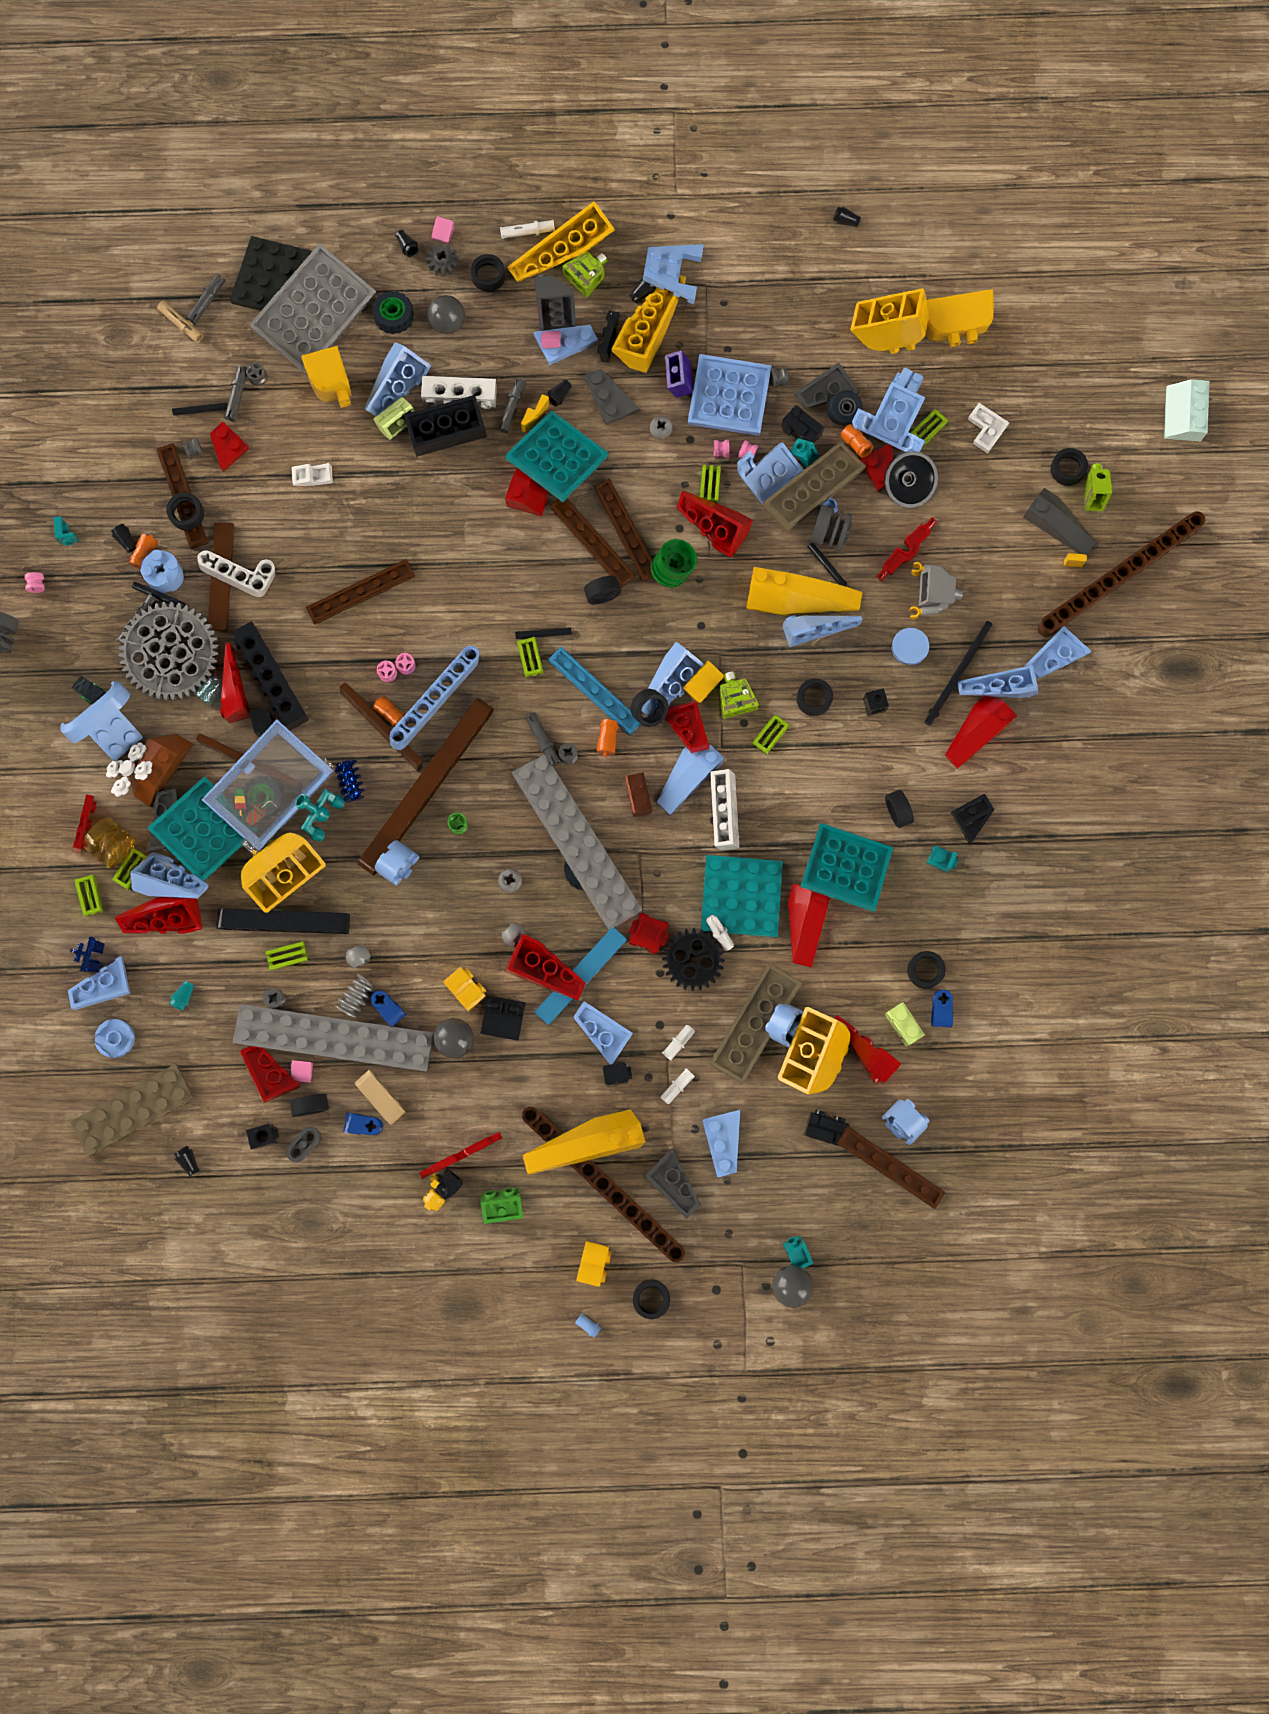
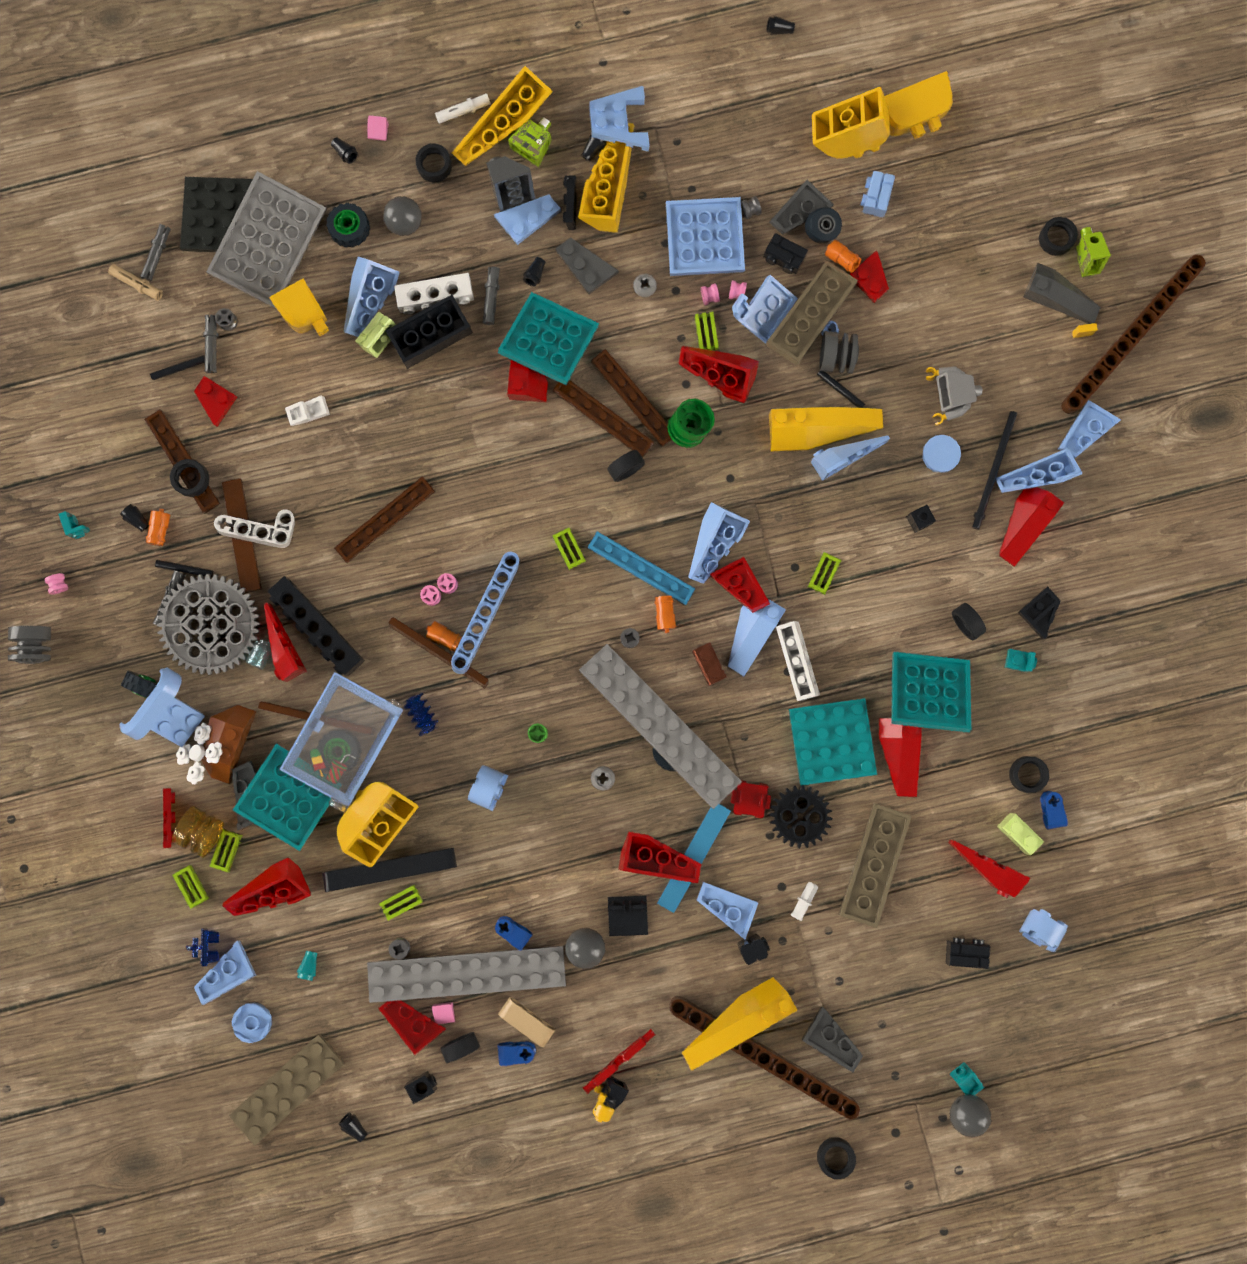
camera: 10 degrees left, 5 degrees up
light blue wedge [131,852,209,898] -> none
light blue brick [140,550,184,593] -> none
flat silver wheel [183,437,204,460] -> none
black brick [249,706,274,737] -> none
dark grey plate [286,1127,321,1162] -> none
teal piece [295,789,345,842] -> none
light grey piece [335,974,375,1018] -> none
light grey piece [346,945,370,968] -> none
reddish brown beam [357,698,494,876] -> none
dark grey gear [426,243,459,277] -> none
yellow brick [443,967,486,1012] -> none
bright green bracket [481,1187,523,1224] -> none
light grey piece [502,923,526,947] -> none
black bar [515,627,572,639] -> none
yellow slope [521,394,550,432] -> none
dark grey pin [525,712,561,767] -> none
bright pink slope [541,331,561,348] -> none
light blue pin [575,1313,601,1338] -> none
yellow brick [576,1240,612,1287] -> none
black tyre [631,689,669,727] -> none
white axle [661,1068,695,1104] -> none
dark purple brick [665,350,693,398] -> none
yellow slope [683,661,724,703] -> none
light blue wing [702,1110,740,1178] -> none
white axle [706,915,734,951] -> none
lime torso [719,672,759,719] -> none
light blue brick [765,1004,804,1048] -> none
yellow hips [778,1007,850,1095] -> none
teal bracket [790,438,819,469] -> none
black tyre [797,678,833,716] -> none
reddish brown tile [837,1127,946,1209] -> none
light blue piece [852,382,925,452] -> none
red piece [876,518,937,582] -> none
black dish [884,451,938,508] -> none
lime tile [910,409,948,448] -> none
white plate [968,403,1009,454] -> none
light aqua slope [1164,379,1210,442] -> none

